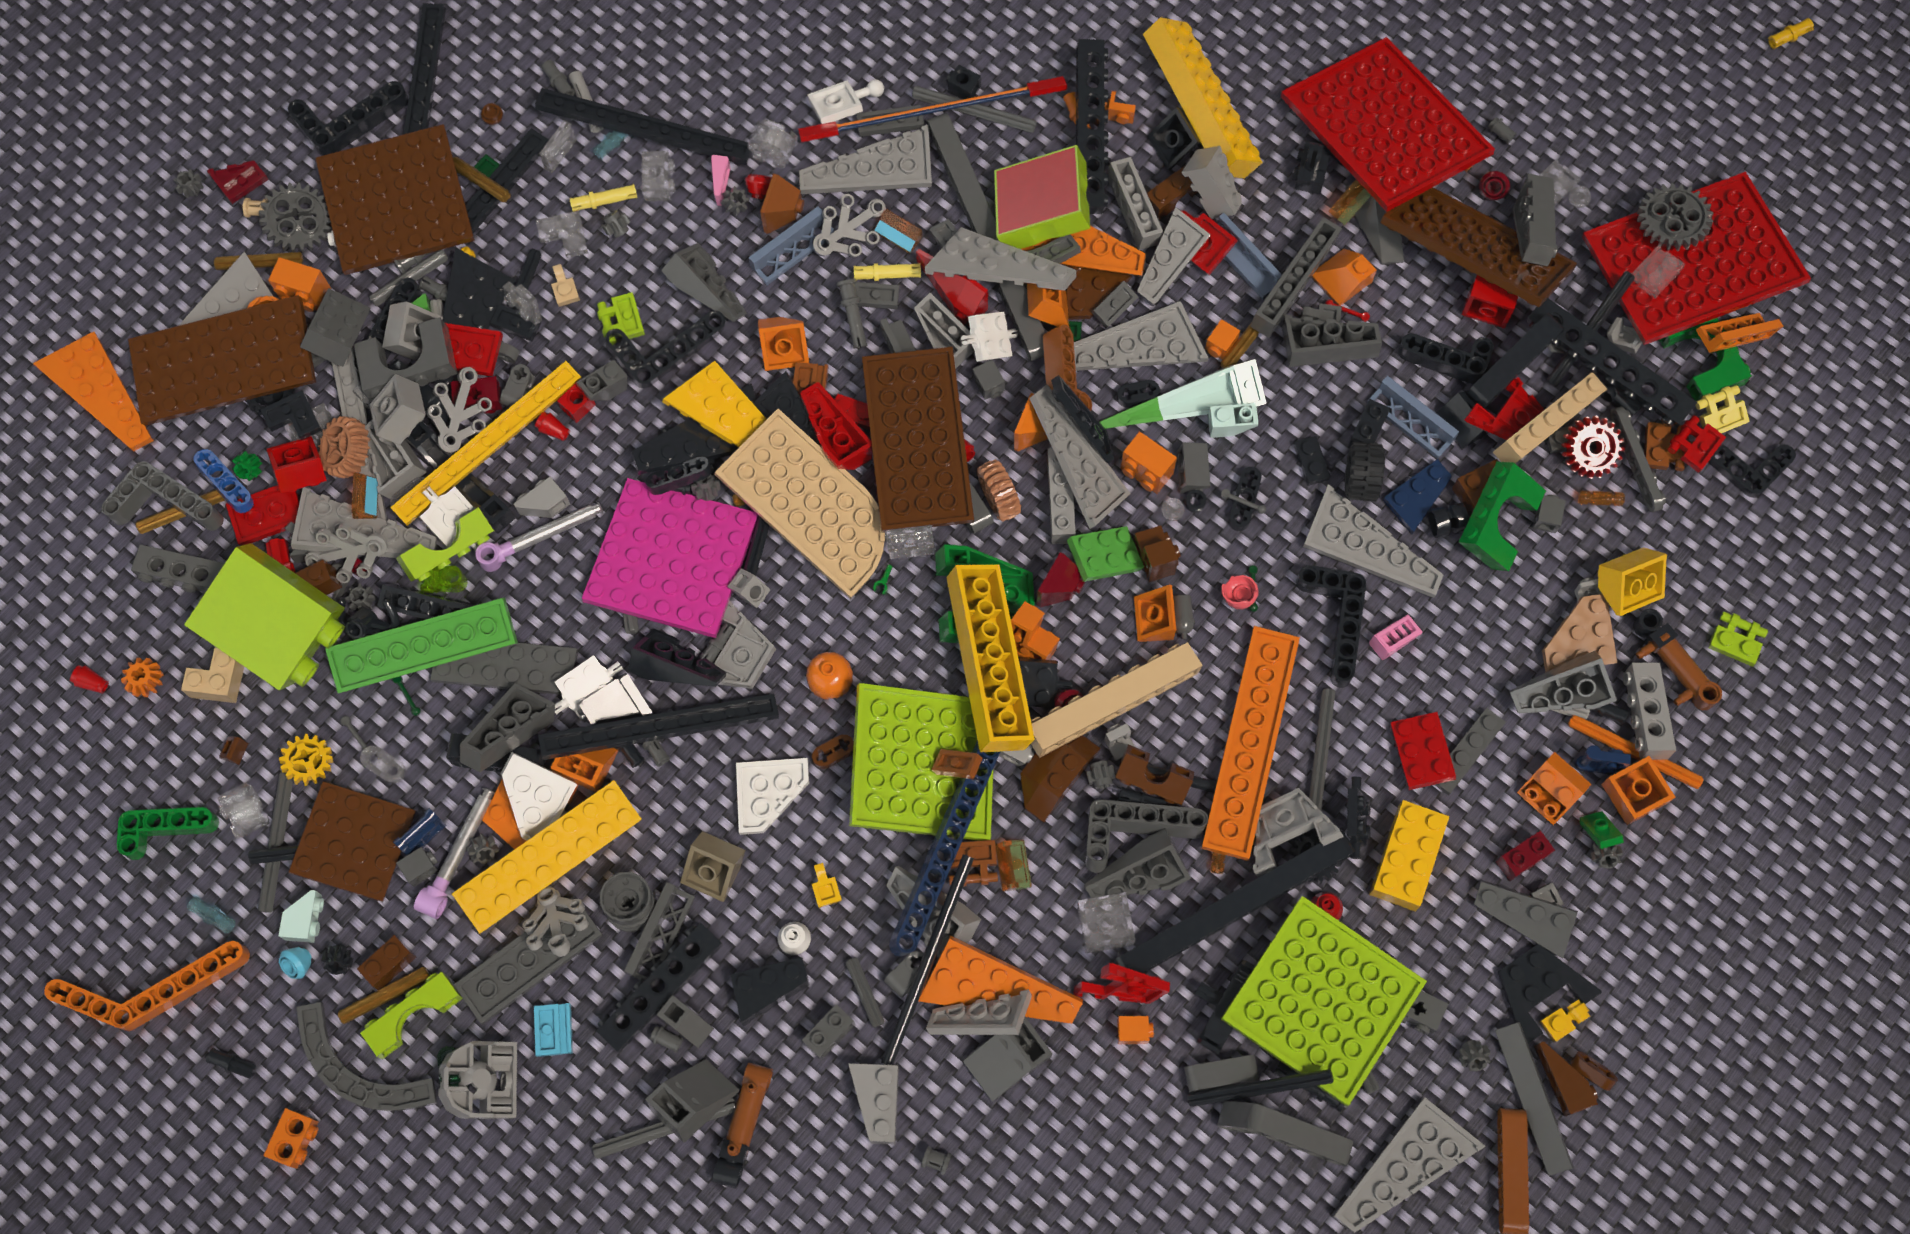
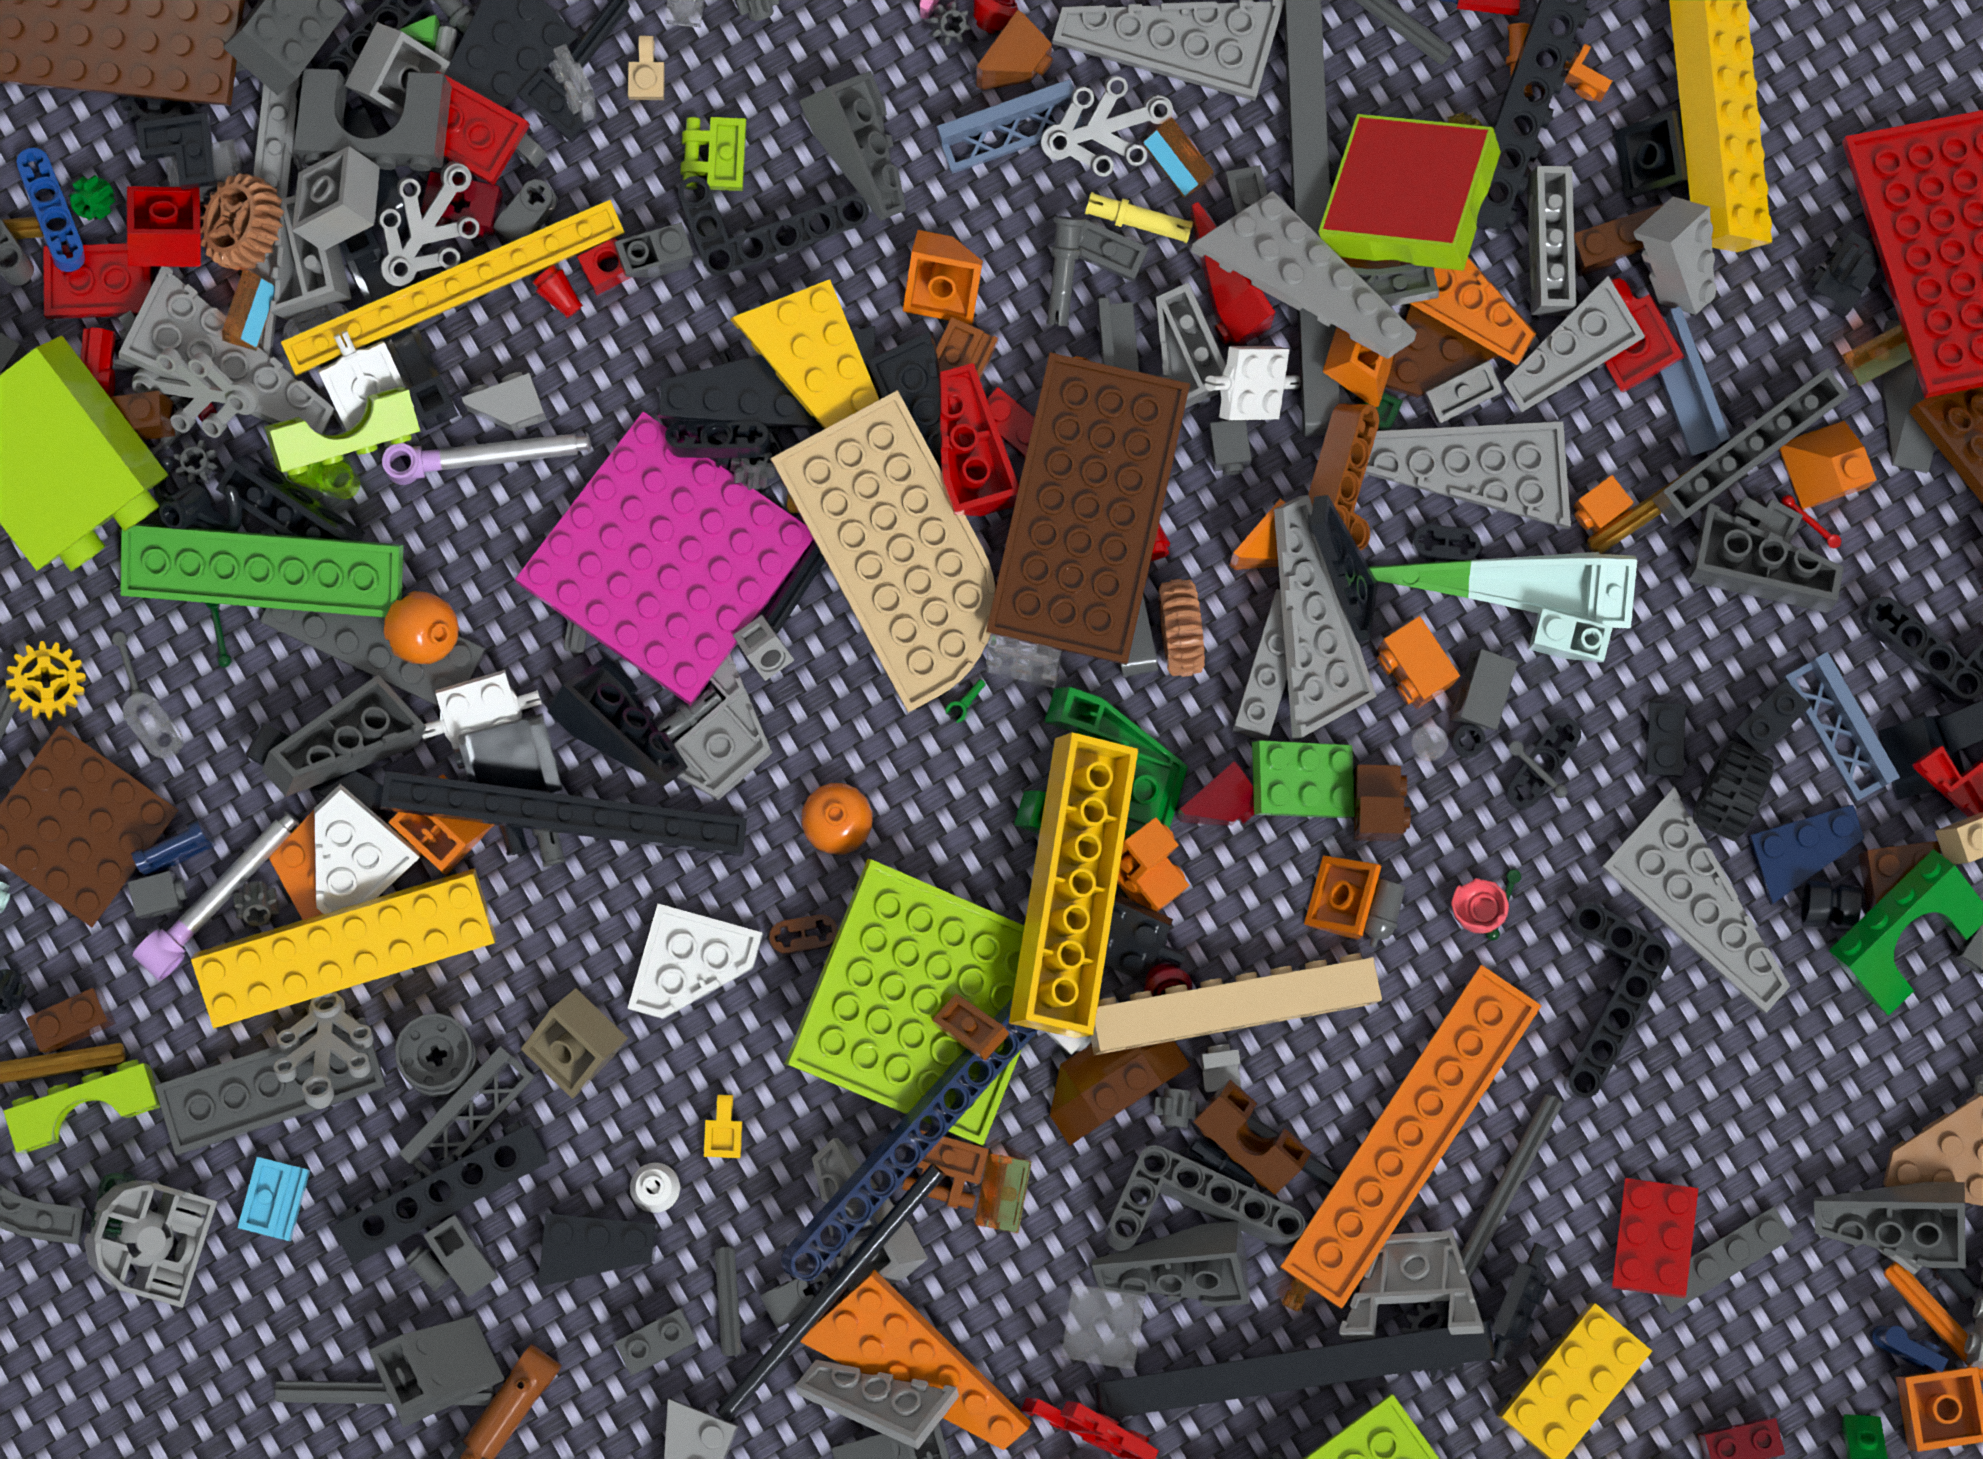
camera: 15 degrees right, 10 degrees up
red cone [1311,891,1343,920] -> none
bright pink slope [1369,615,1423,660] -> none
orange slope [1517,752,1591,825] -> none
none -> orange cylinder [384,591,459,664]

